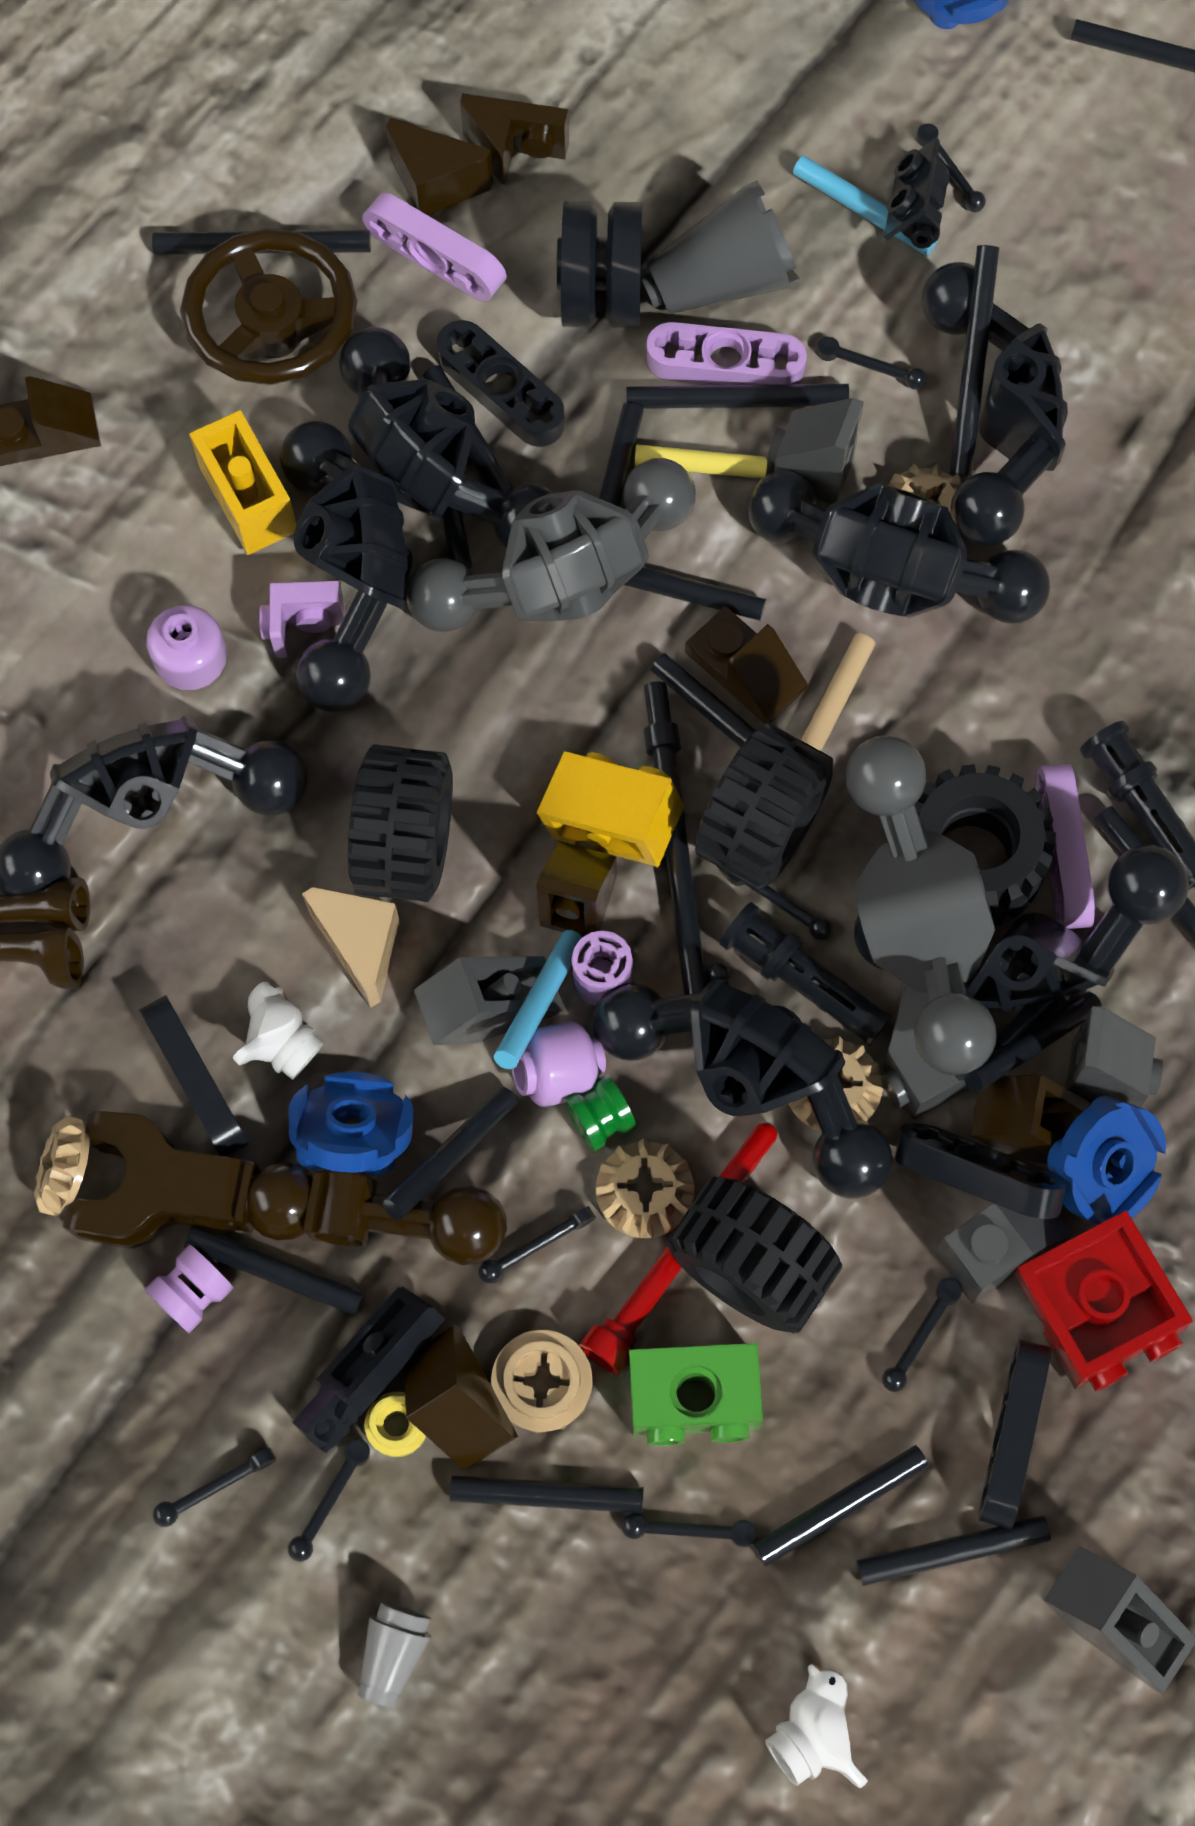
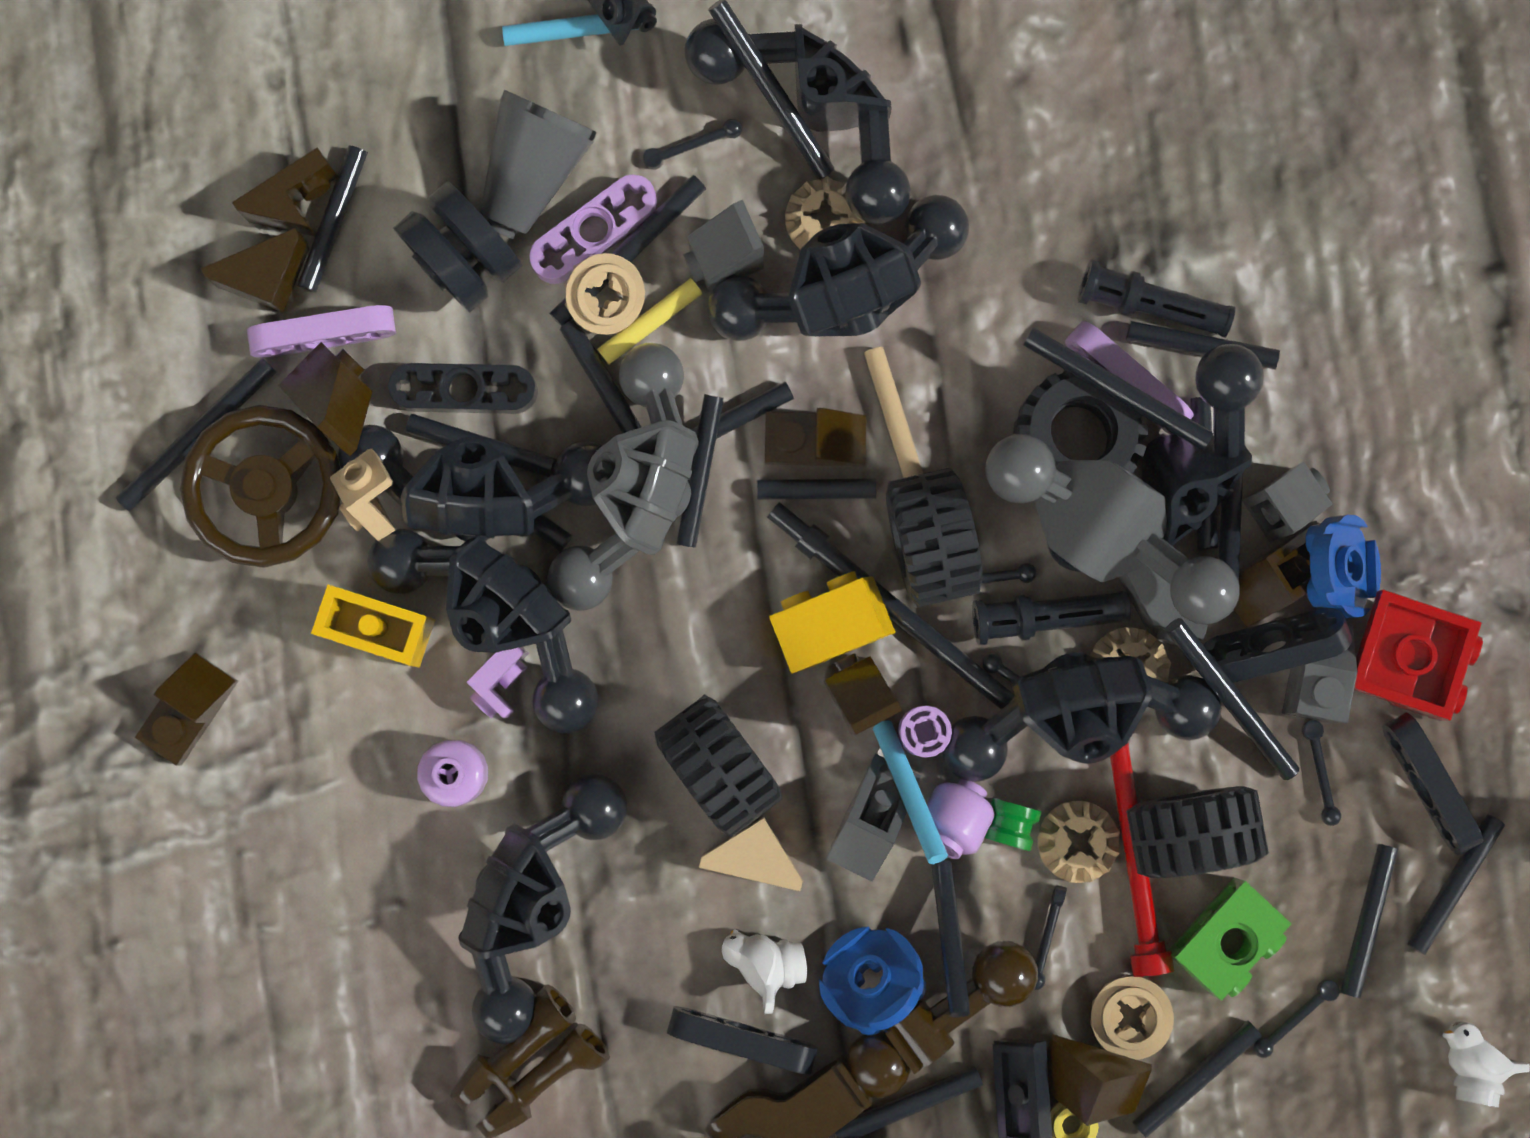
camera: 45 degrees left, 15 degrees up
none -> dark brown slope [278,342,373,456]
none -> black bar [297,145,368,293]
none -> tan bracket [330,449,395,541]
none -> tan gear [564,253,645,335]
none -> black bar [676,394,724,547]
none -> black bar [1023,327,1214,451]
none -> black bar [1165,618,1300,780]

